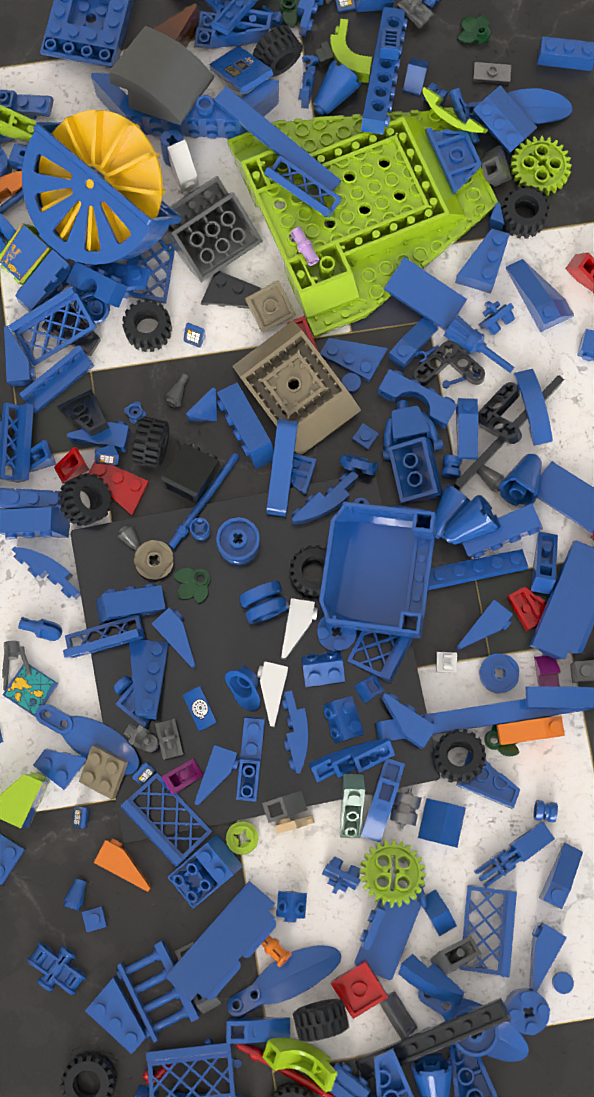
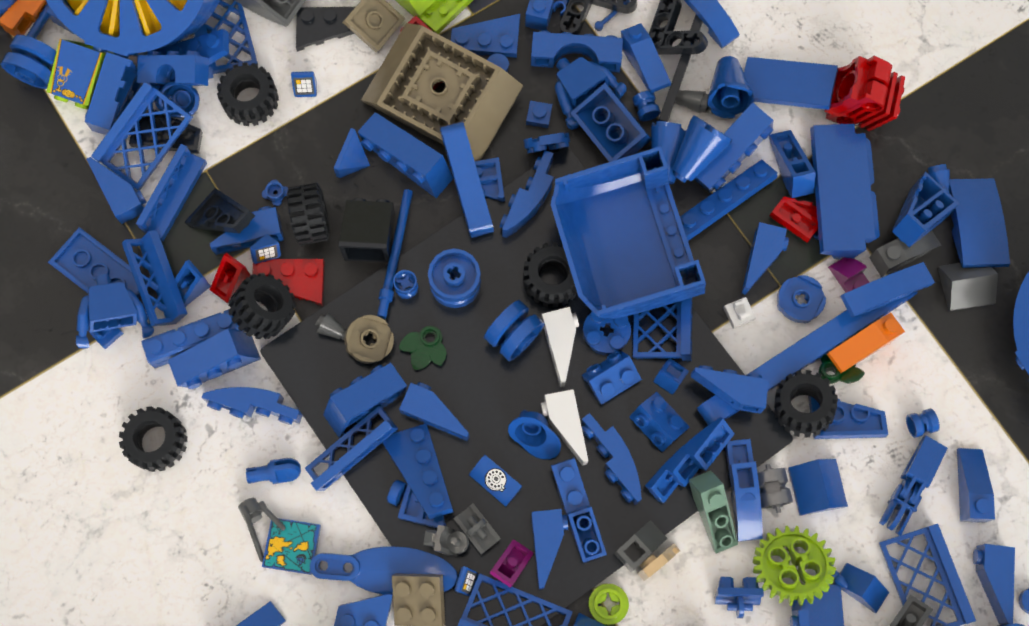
camera: 25 degrees left, 5 degrees down
dark grey cone [163,373,188,407] -> none

